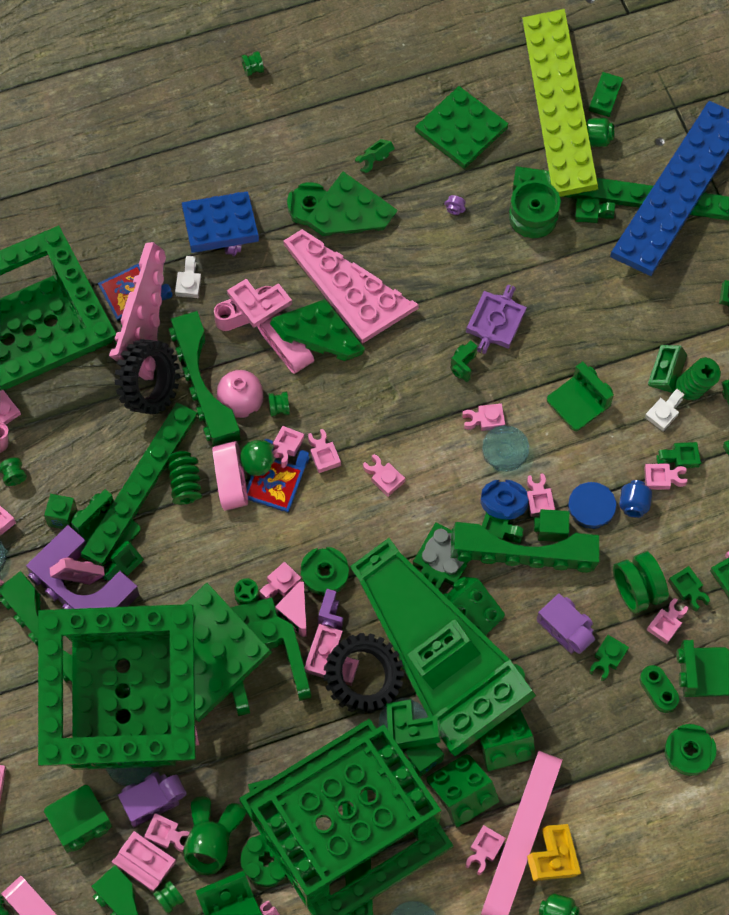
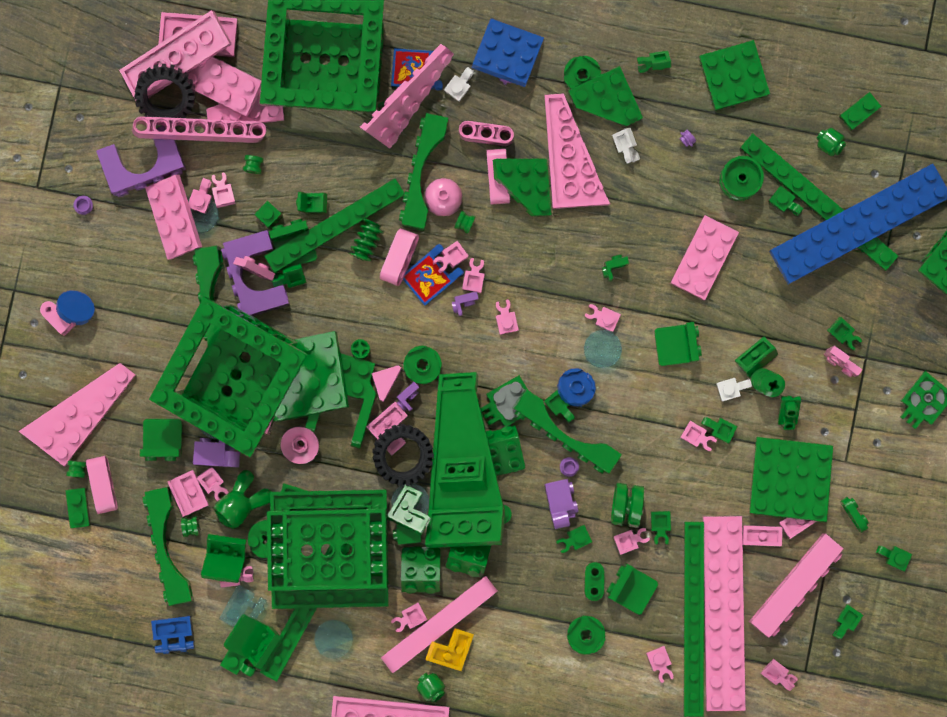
camera: 30 degrees right, 20 degrees up
black tyre [115,339,180,414] -> none
bright pink plate [227,279,292,328] -> none
green hair [240,440,276,476] -> none
bright pink plate [259,562,301,600] -> none
medium lavender plate [466,285,527,354] -> none
lime plate [522,9,598,197] -> none
bright pink plate [527,474,555,517] -> none
green brick [534,509,570,542] -> none
blue tile [568,482,616,529] -> none
blue head [619,480,652,518] -> none
none -> bright pink dish [281,427,319,464]
none -> green bracket [296,192,327,213]
none -> medium lavender bracket [452,292,478,316]
none -> medium lavender plate [560,457,579,477]
none -> white plate [612,128,640,163]
none -> bright pink plate [670,215,739,300]

